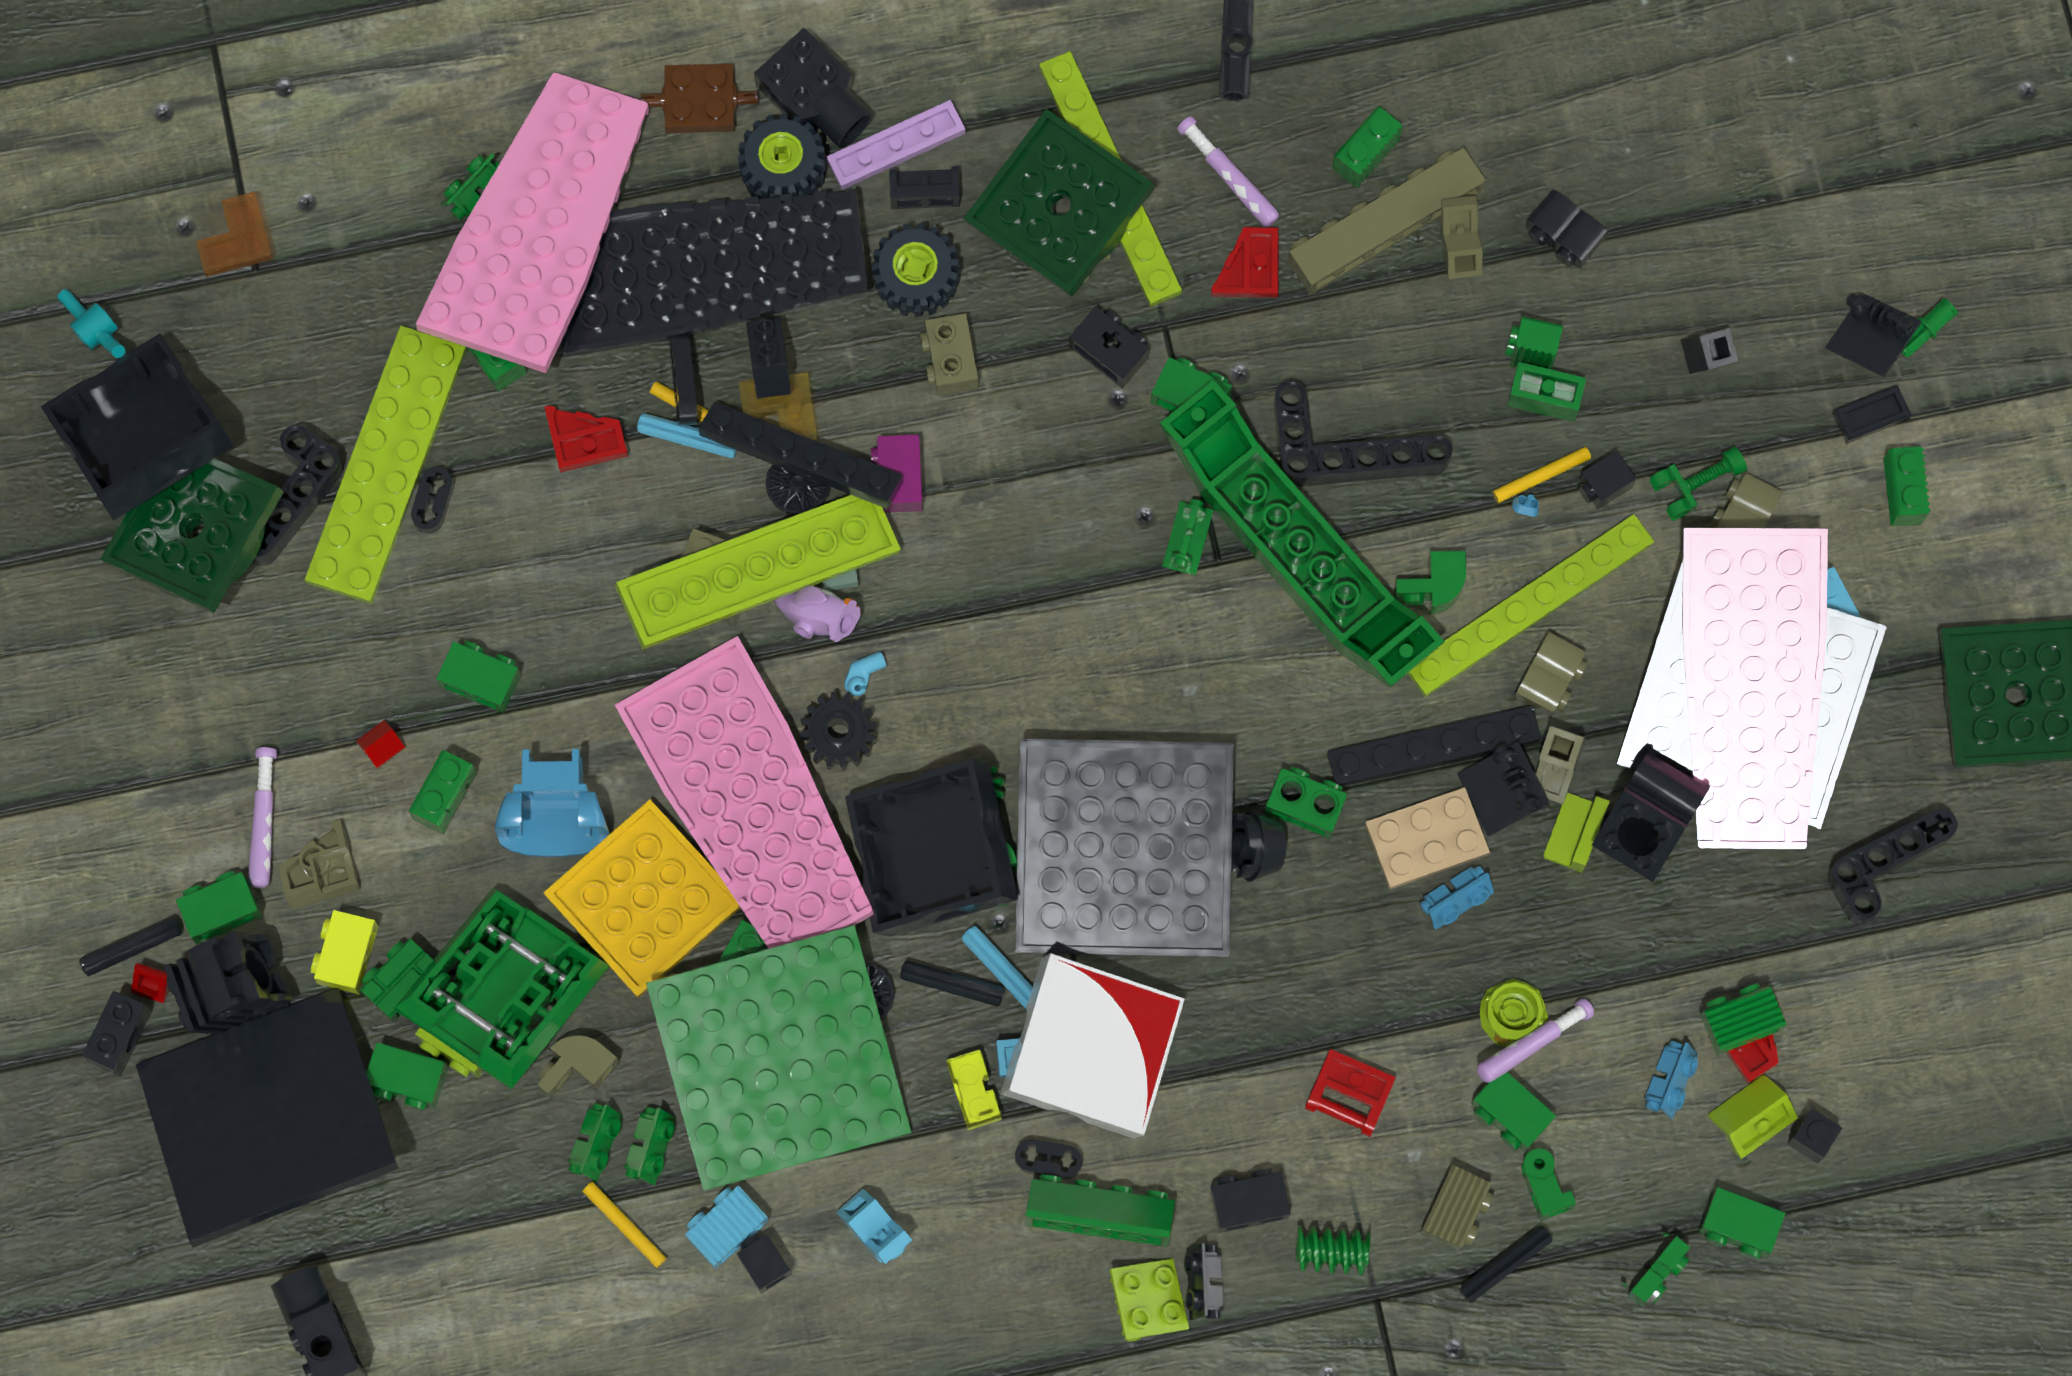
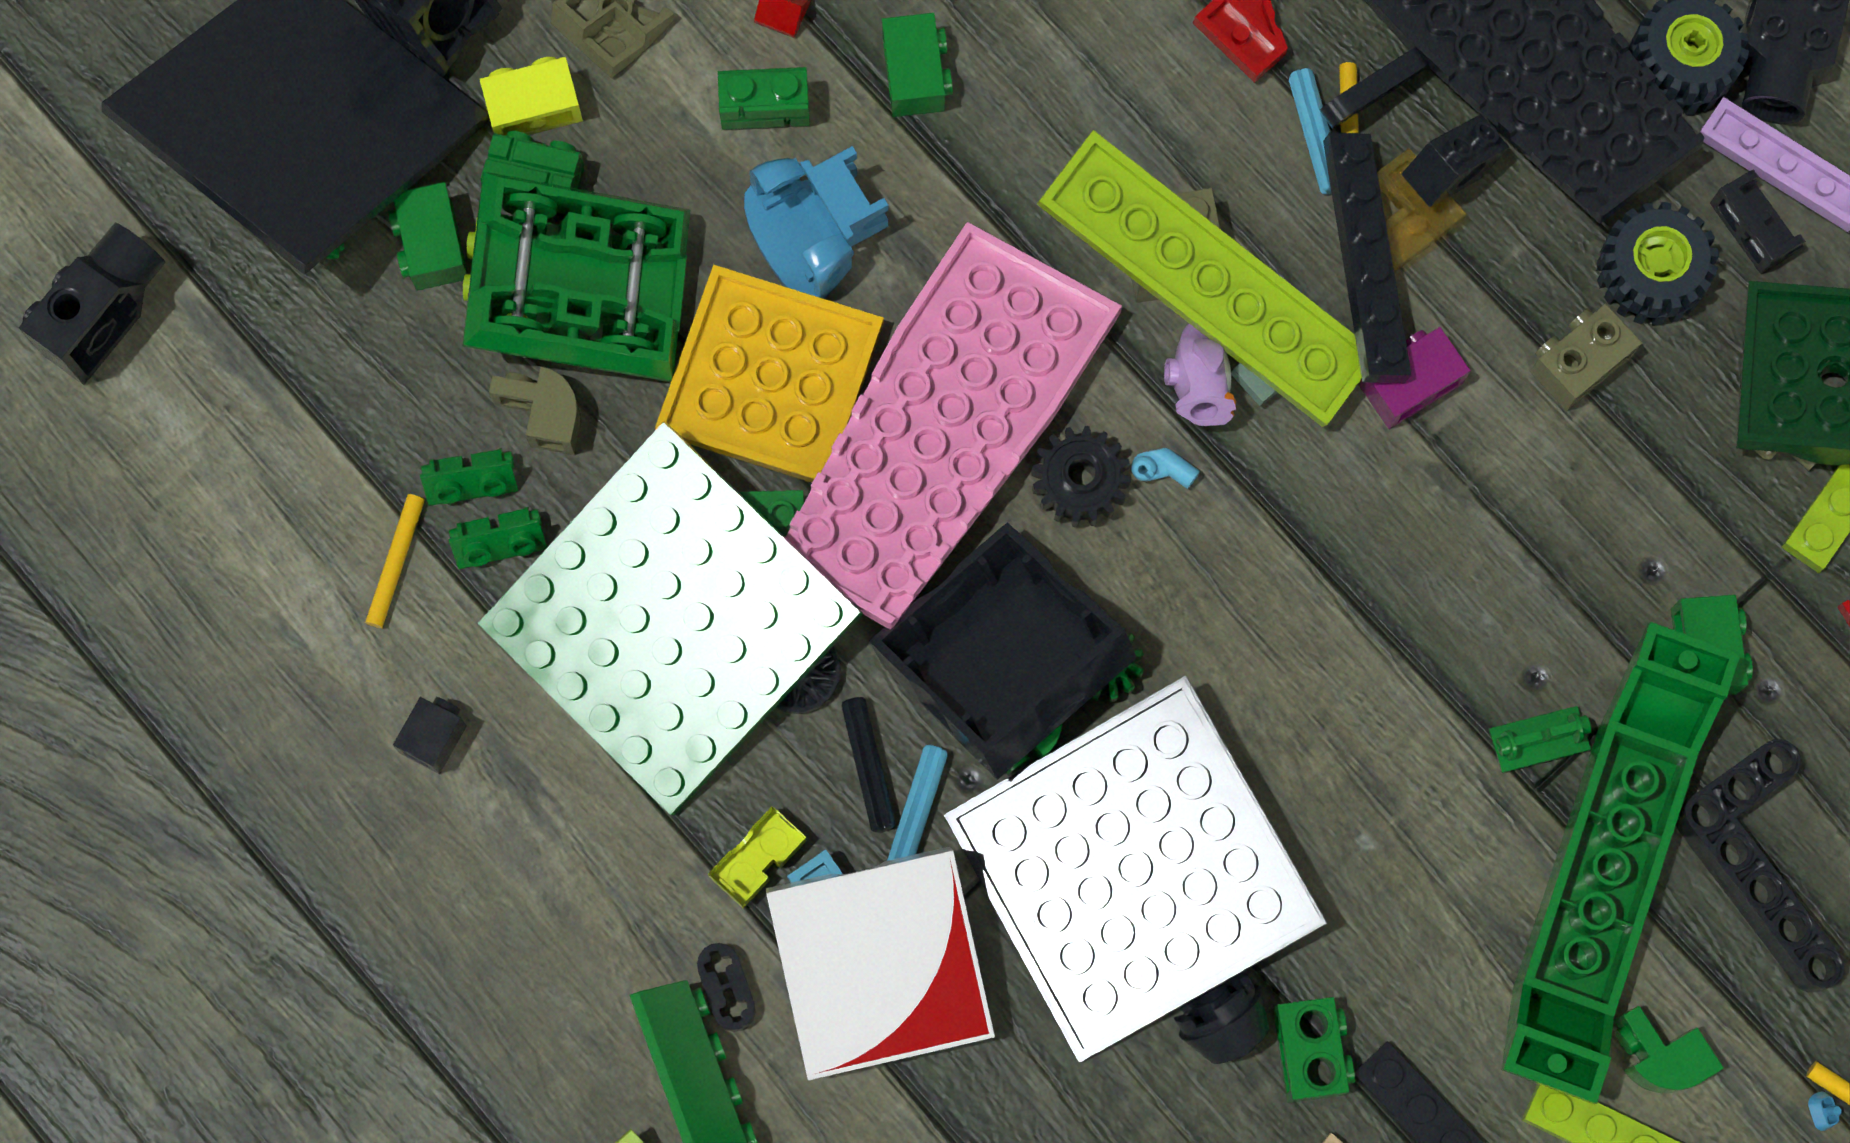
camera: 60 degrees right, 0 degrees up
medium azure brick [685,1186,769,1270] -> none
black wheel [765,464,830,515] -> none
medium azure brick [836,1189,912,1264] -> none
black brick [1069,306,1149,389] -> none

